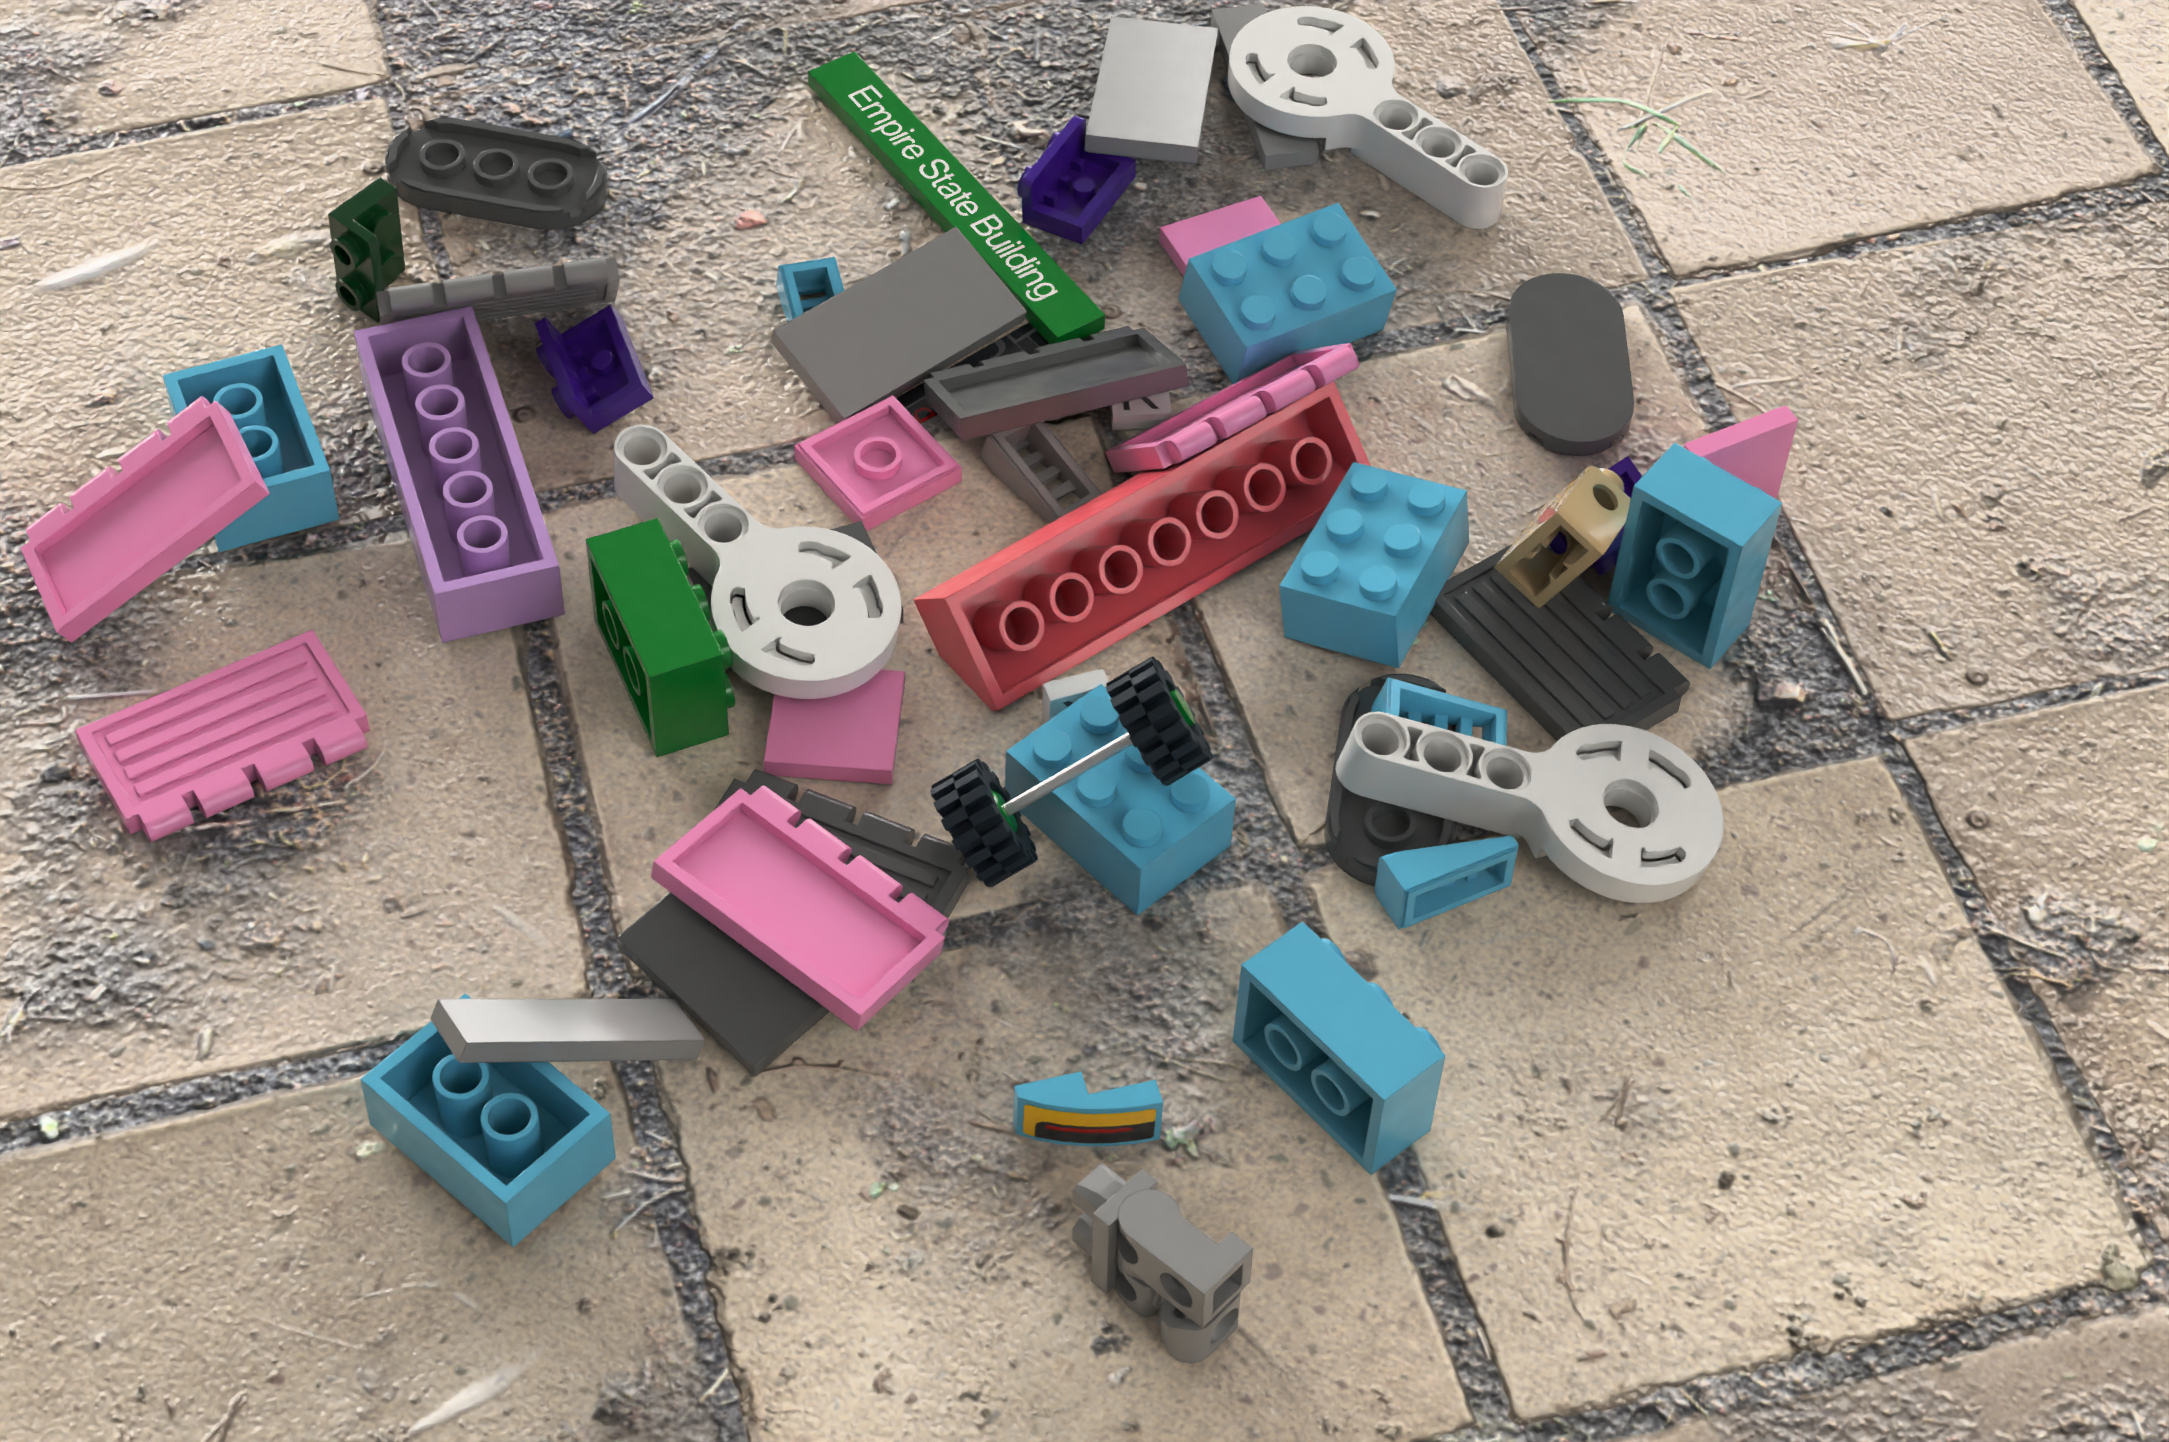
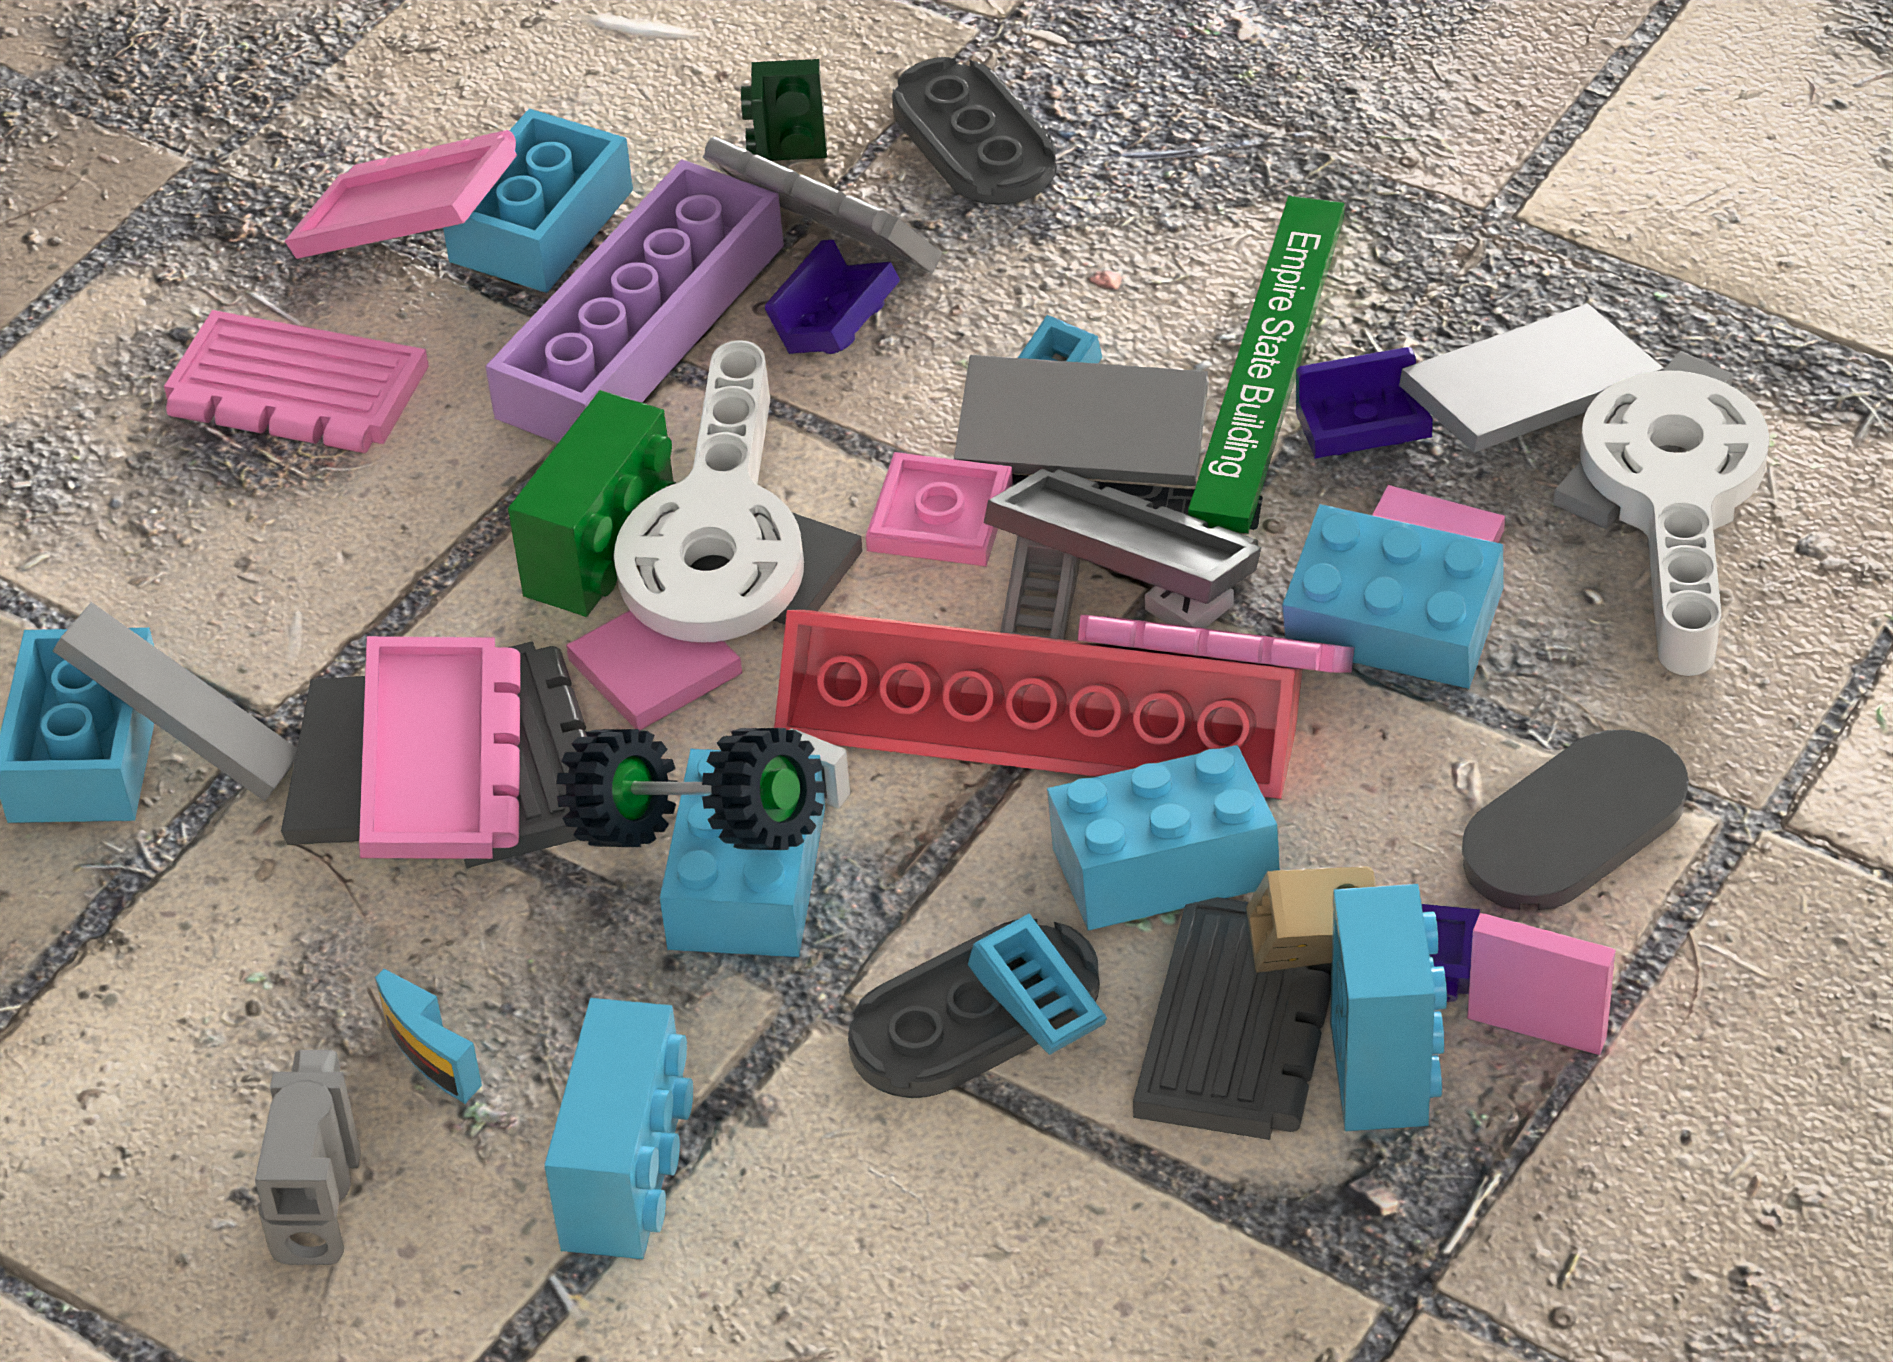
camera: 55 degrees right, 5 degrees down
white beam [1336,712,1724,903] -> none
medium azure slope [1374,835,1519,930] -> none

